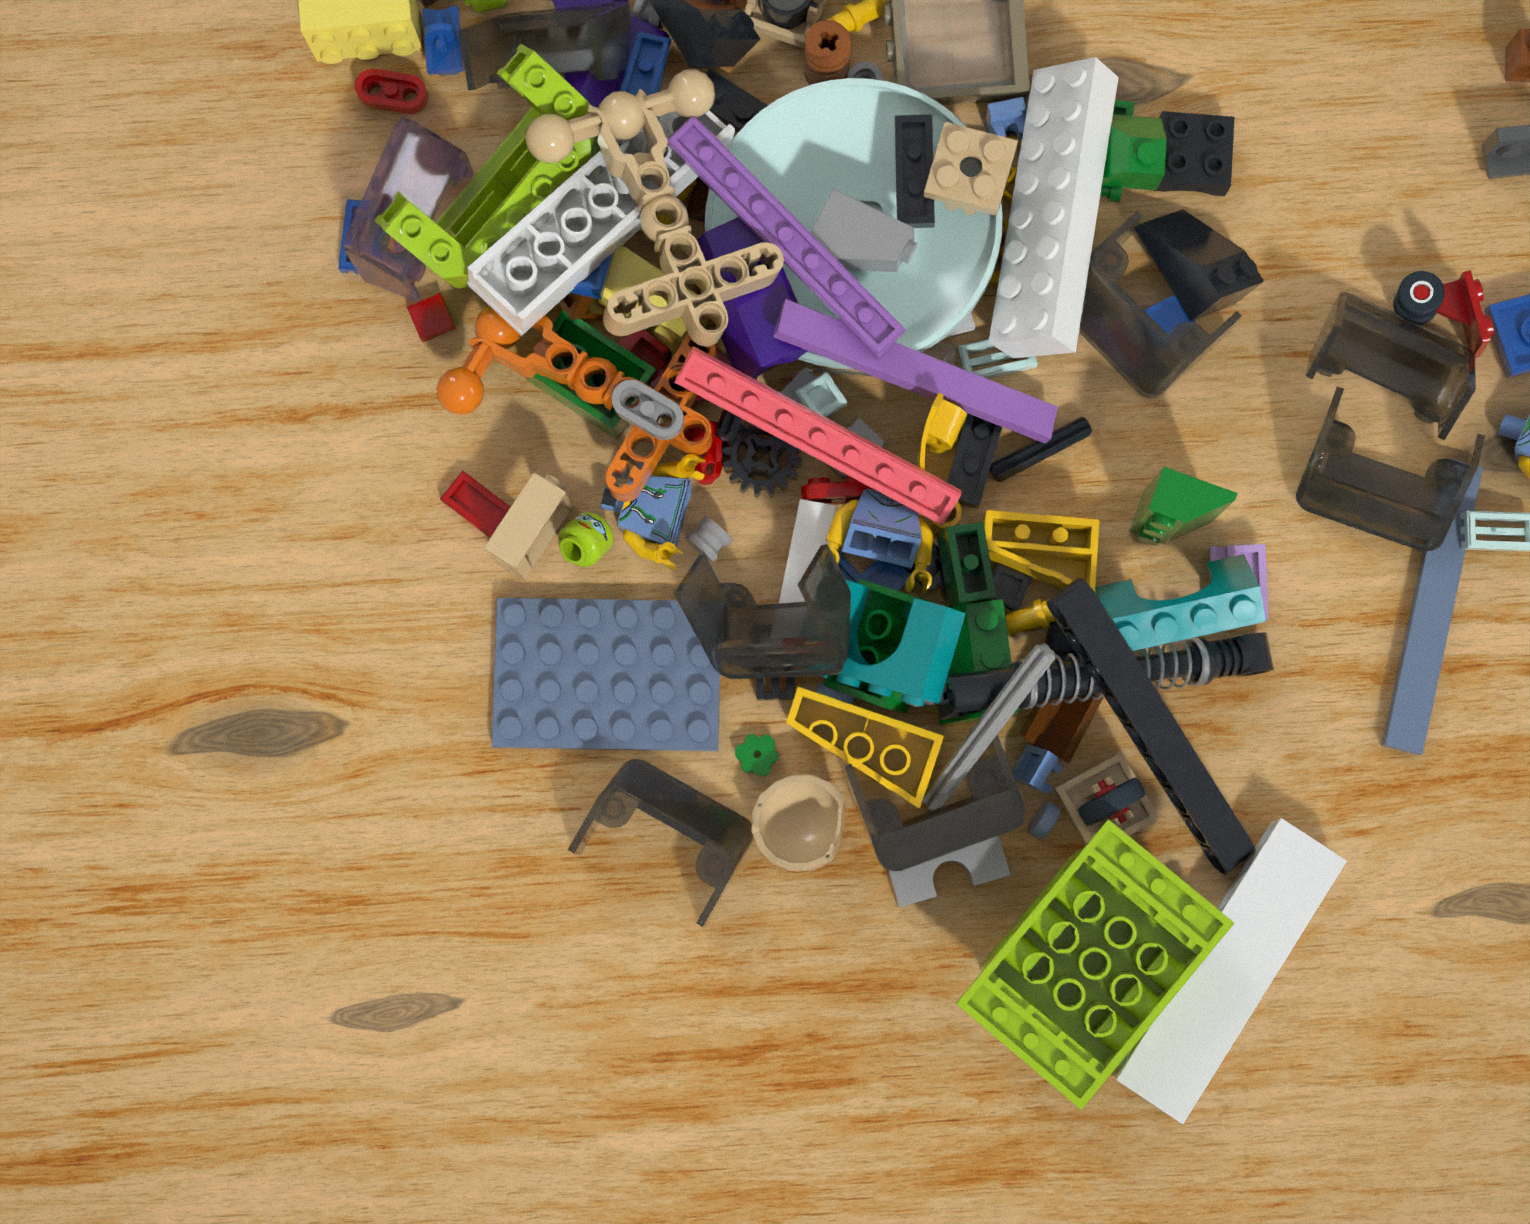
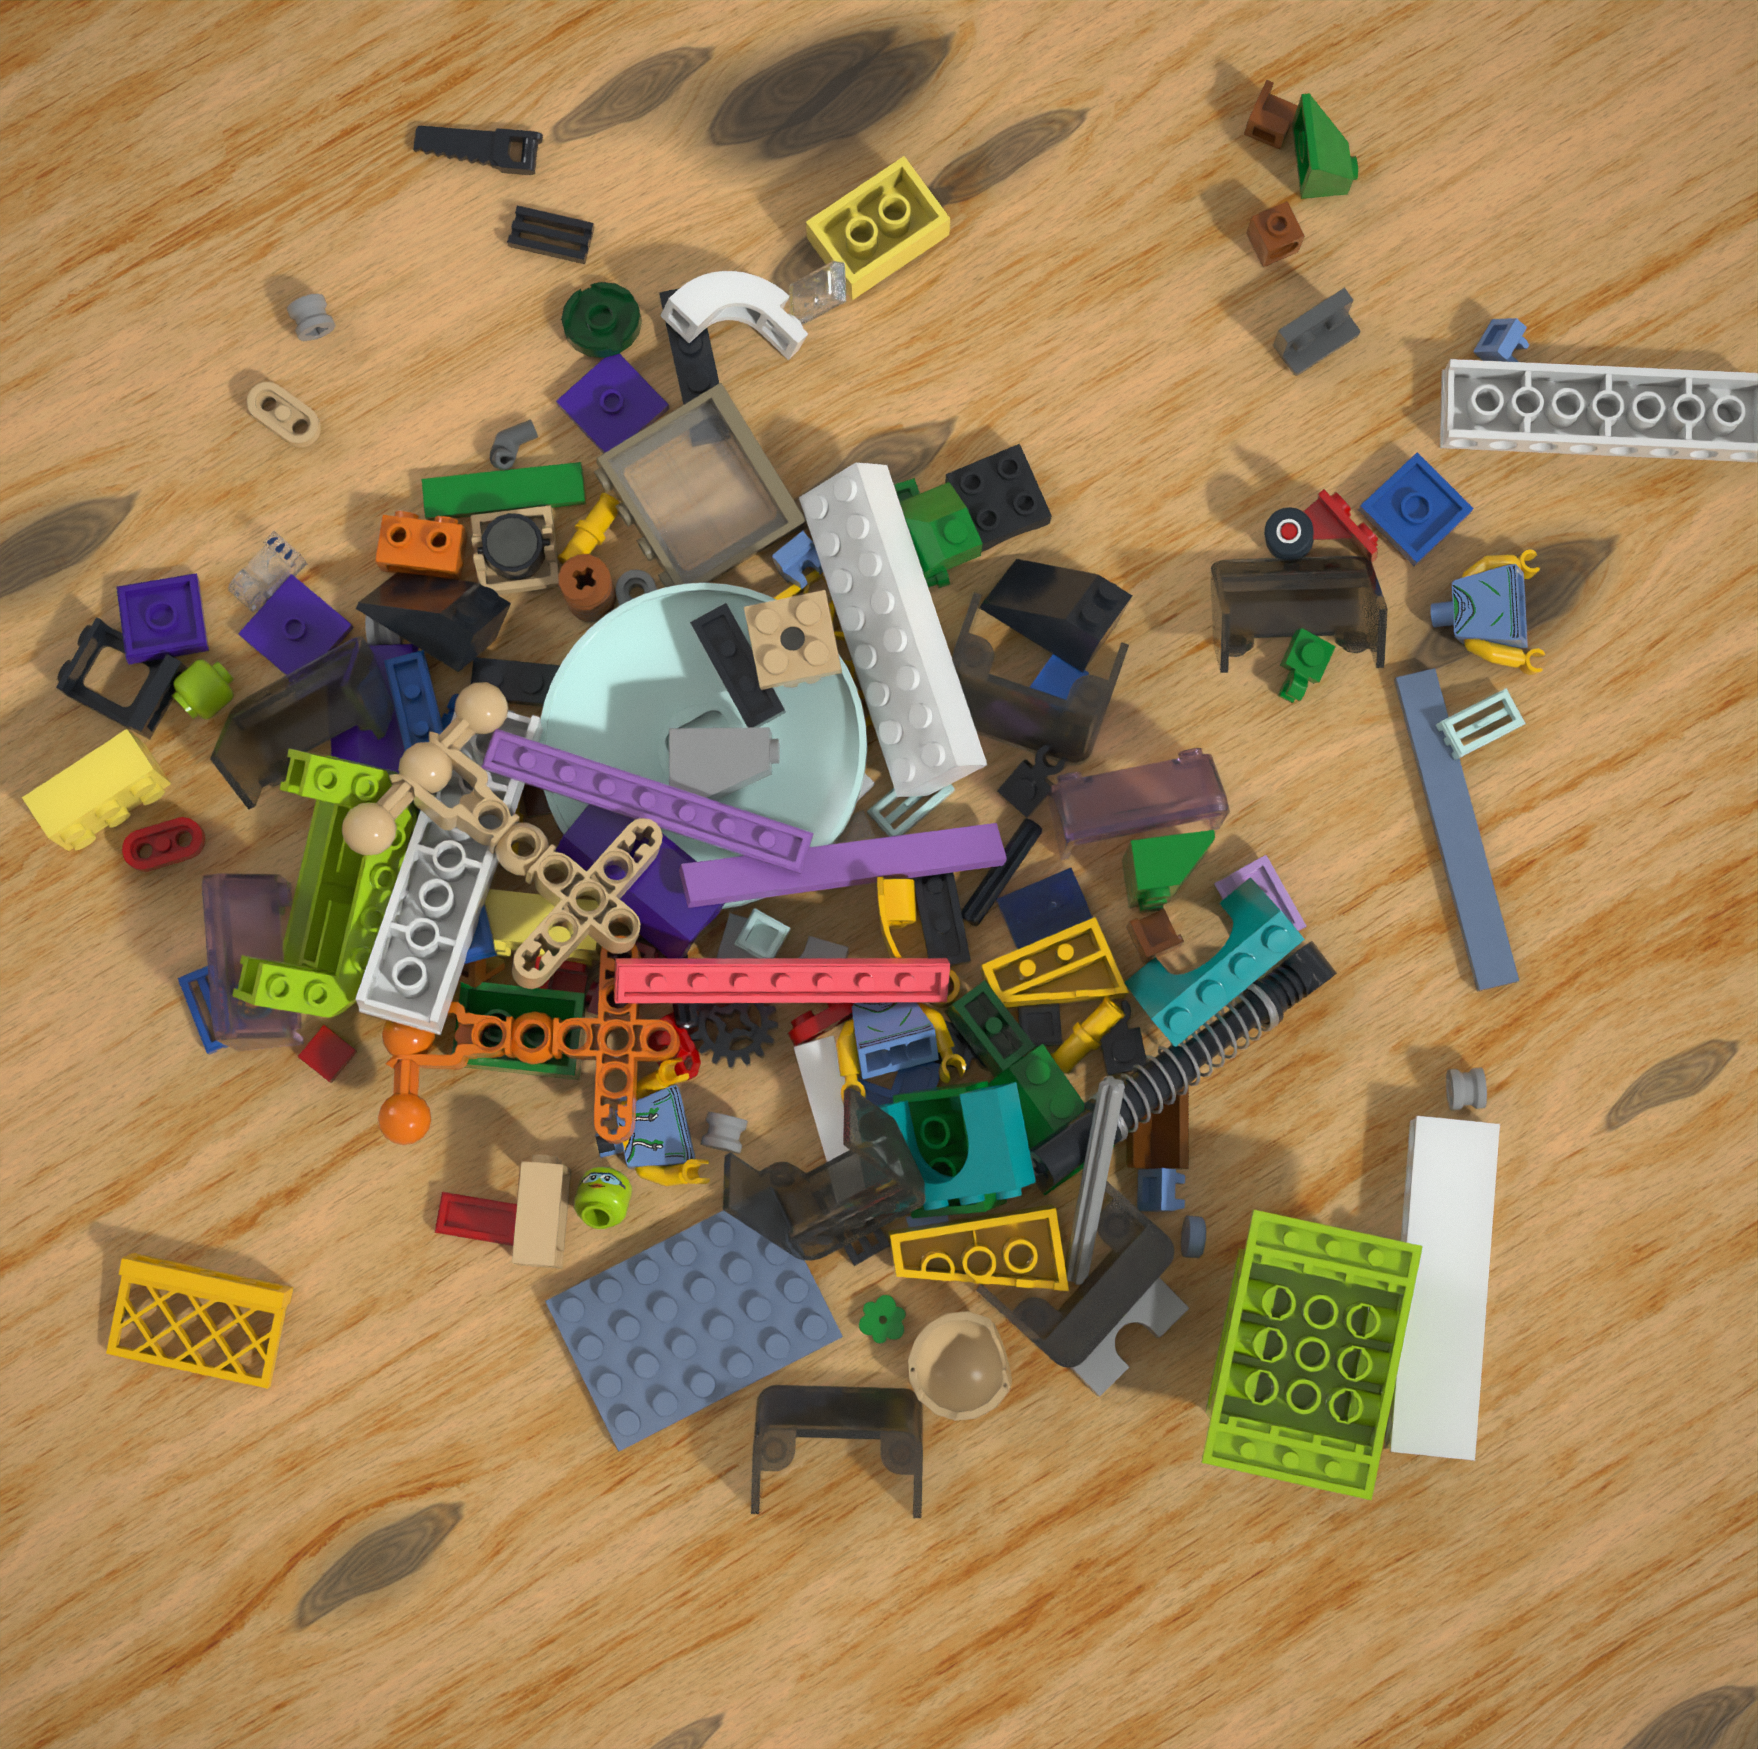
camera: 30 degrees left, 0 degrees up
blue hips [422,6,464,76] -> none
light grey plate [612,380,684,440] -> none
black beam [1046,578,1256,875] -> none
tan plate [1054,752,1160,846] -> none
clear smoke windscreen [1296,386,1485,552] -> none
none -> yellow fence [106,1253,293,1389]
none -> clear blue plate [996,868,1093,950]
none -> black plate [997,743,1069,818]
none -> windscreen [1048,748,1230,860]
none -> dark orange panel [1126,909,1184,964]
none -> green plate [1278,628,1336,703]
none -> light grey wheel [1446,1067,1487,1110]

